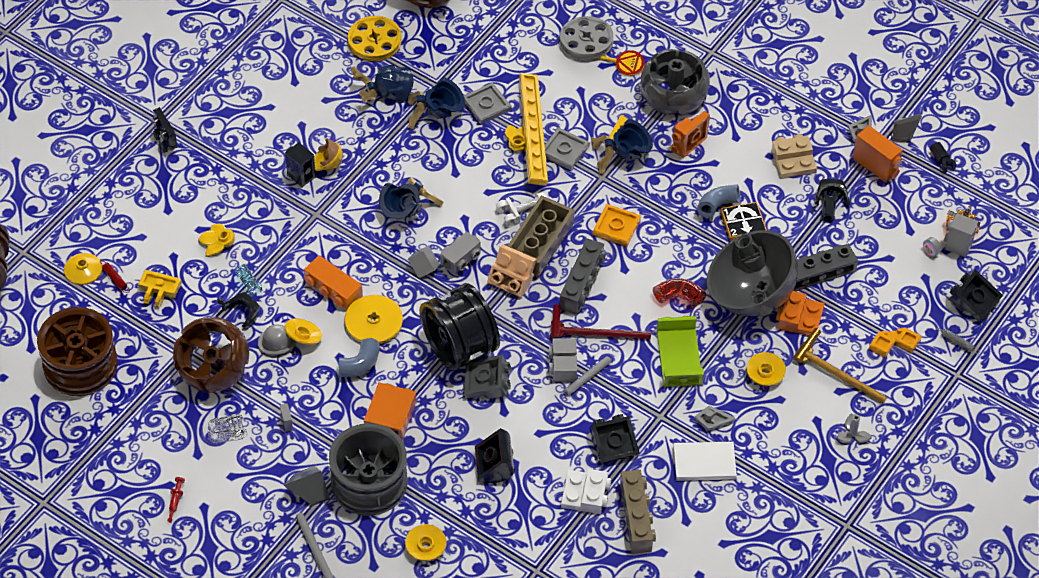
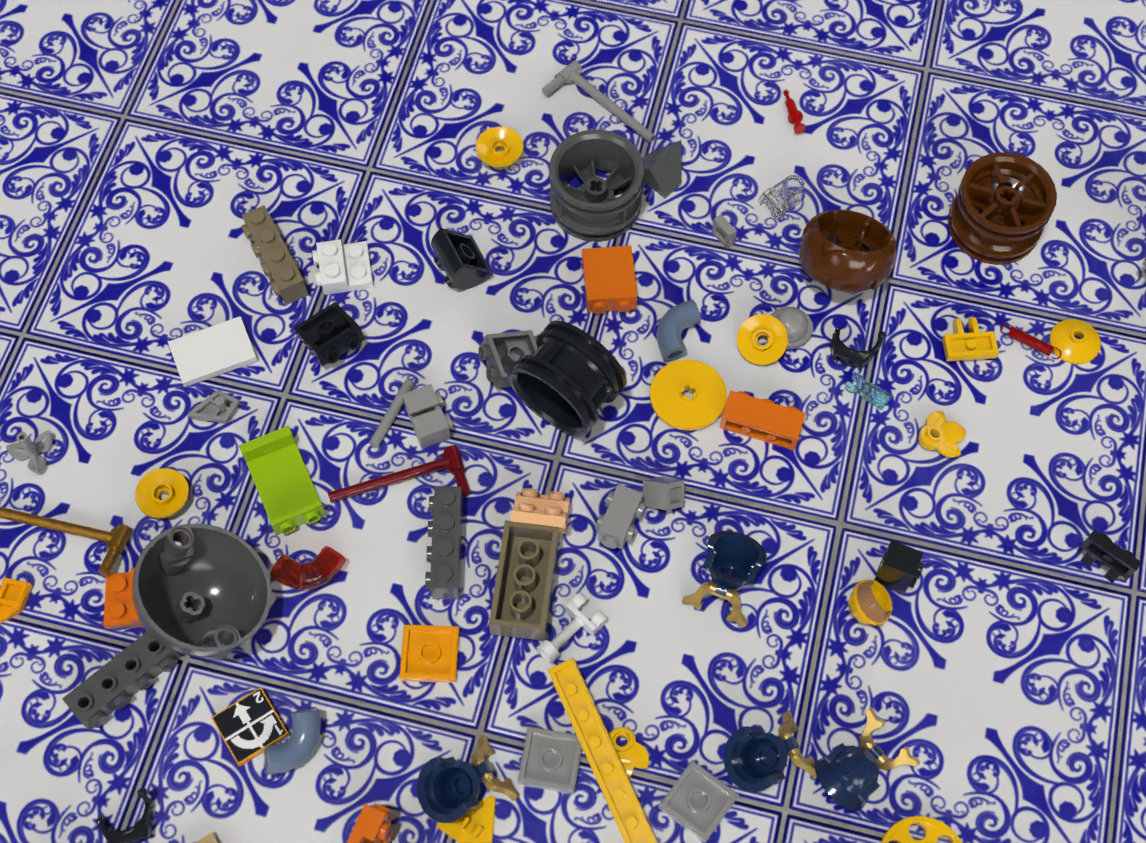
camera: 160 degrees right, 10 degrees up
black bar [822,190,838,222] -> none

